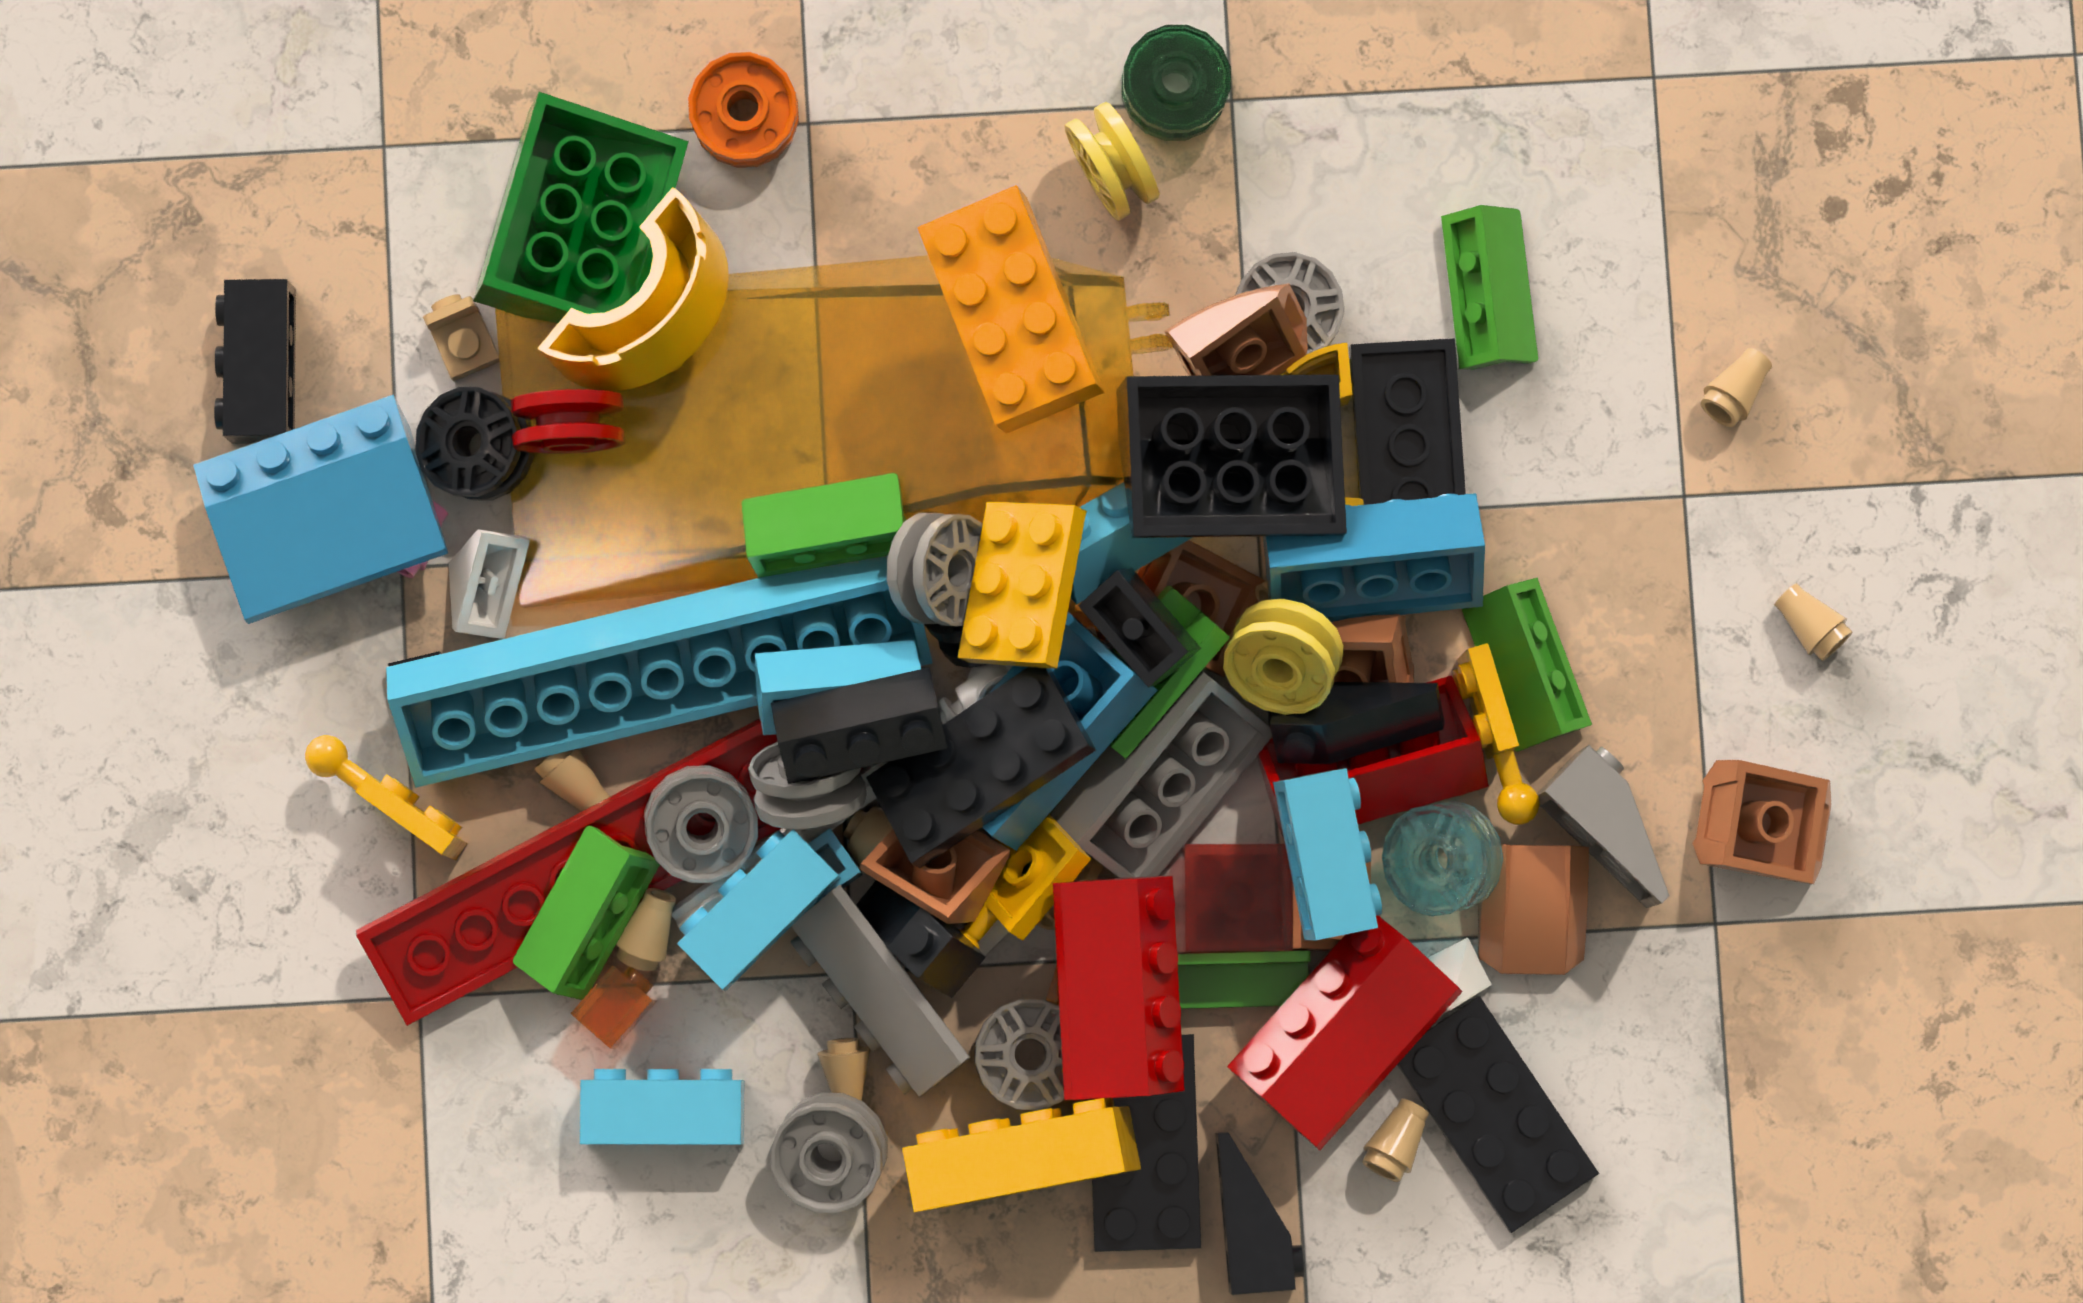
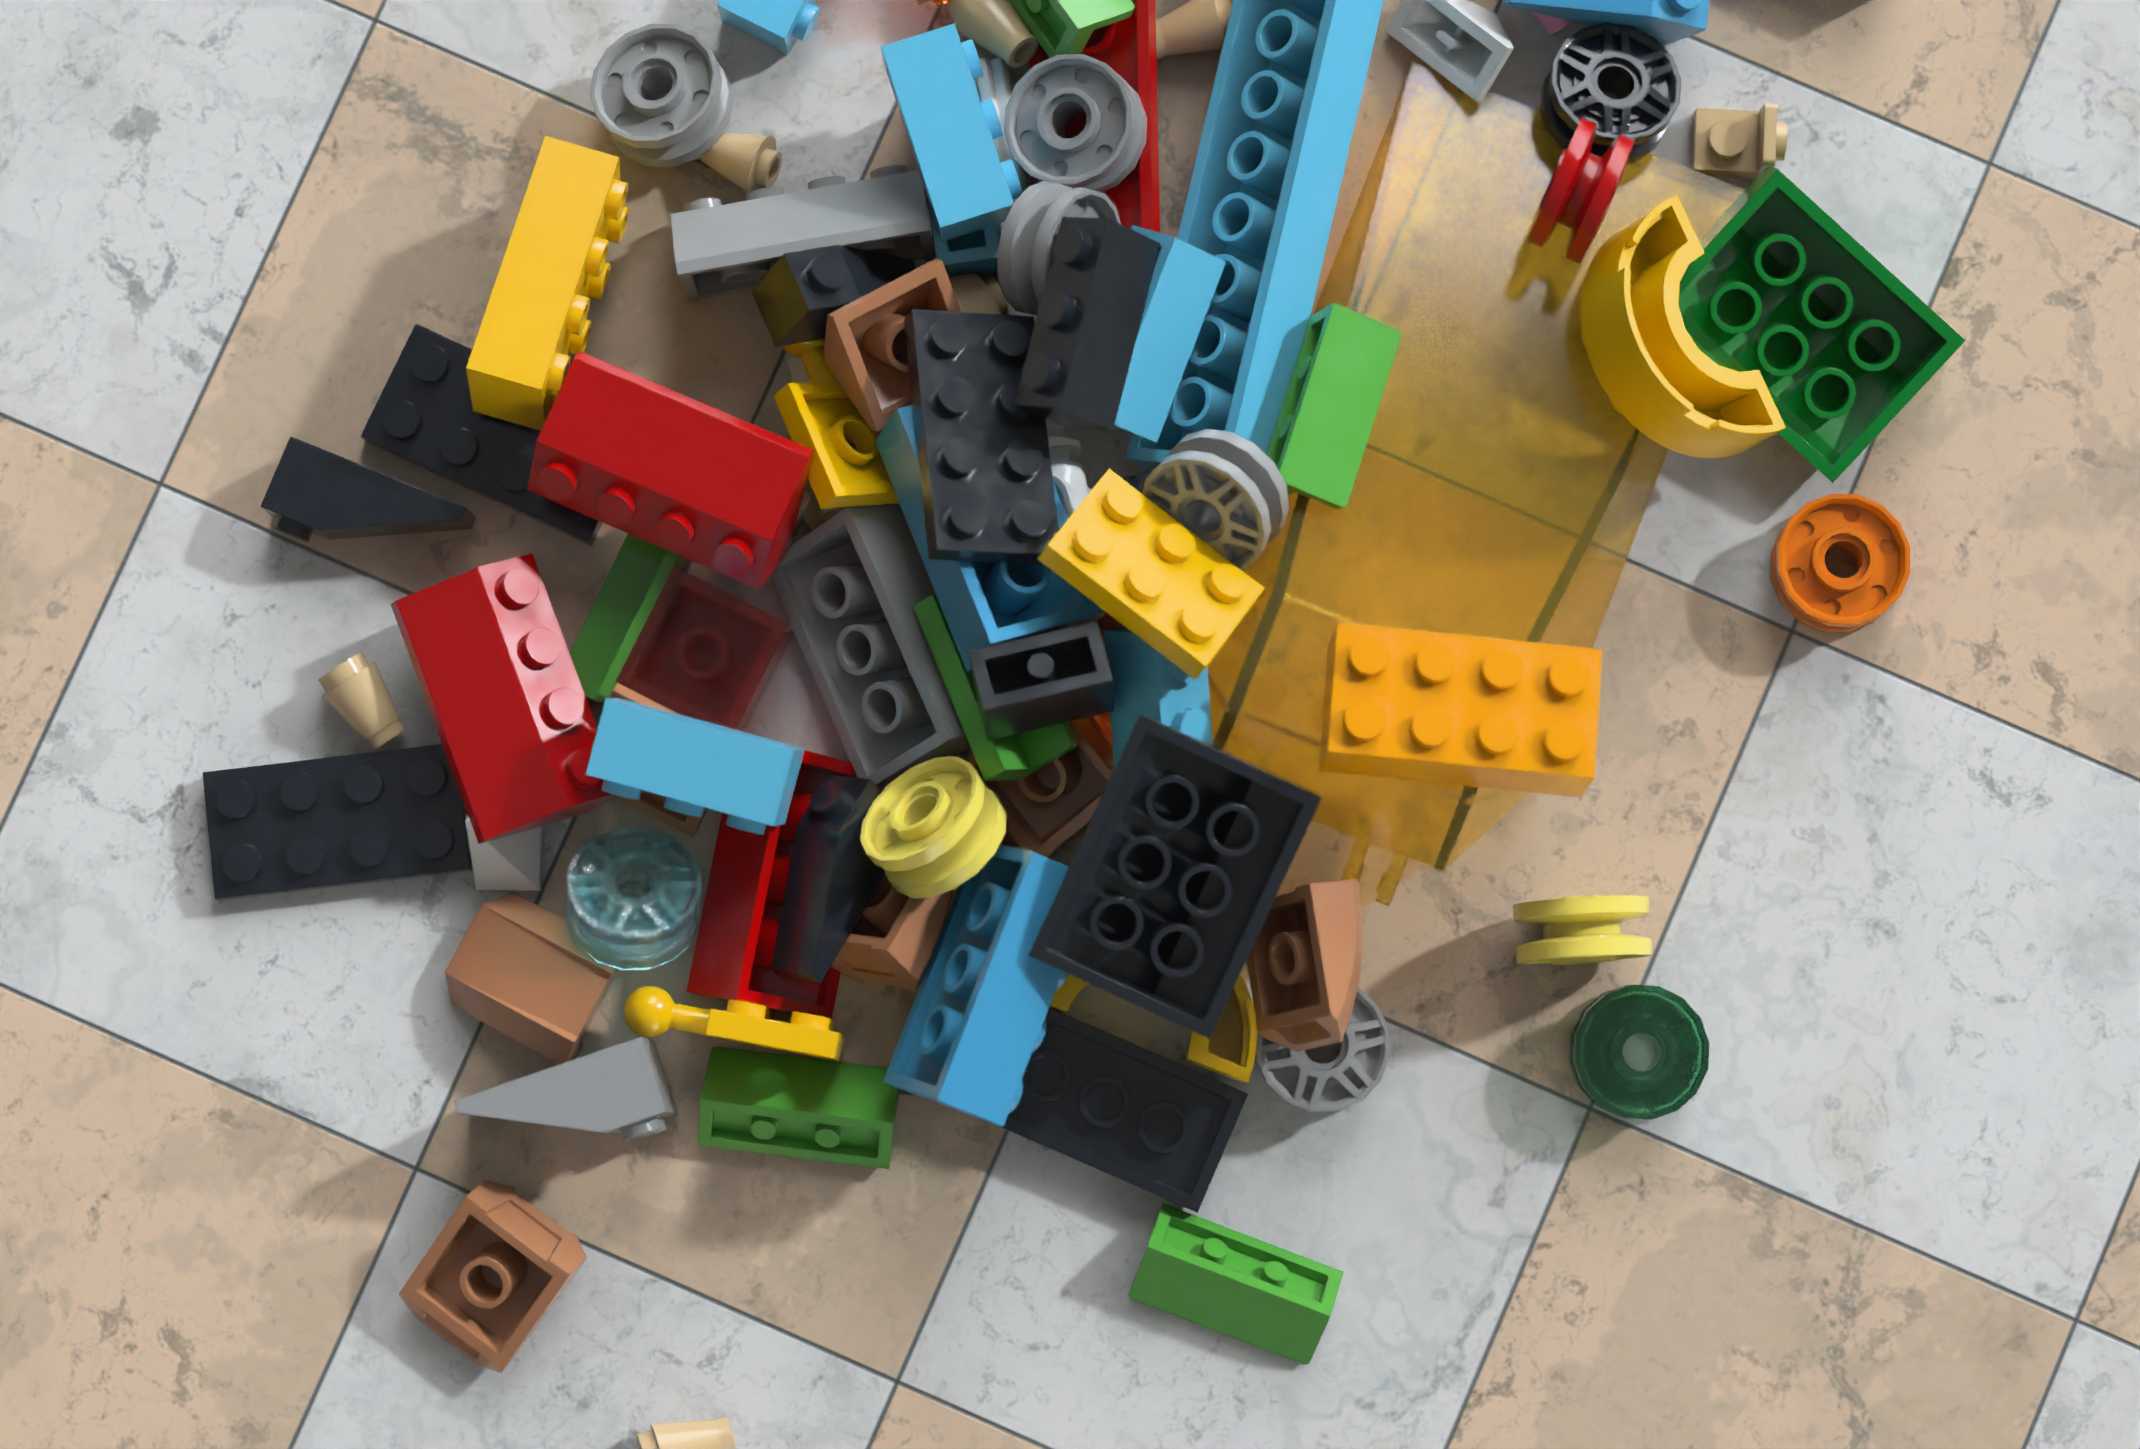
camera: 120 degrees right, 0 degrees up
light grey wheel [974,999,1064,1110] -> none

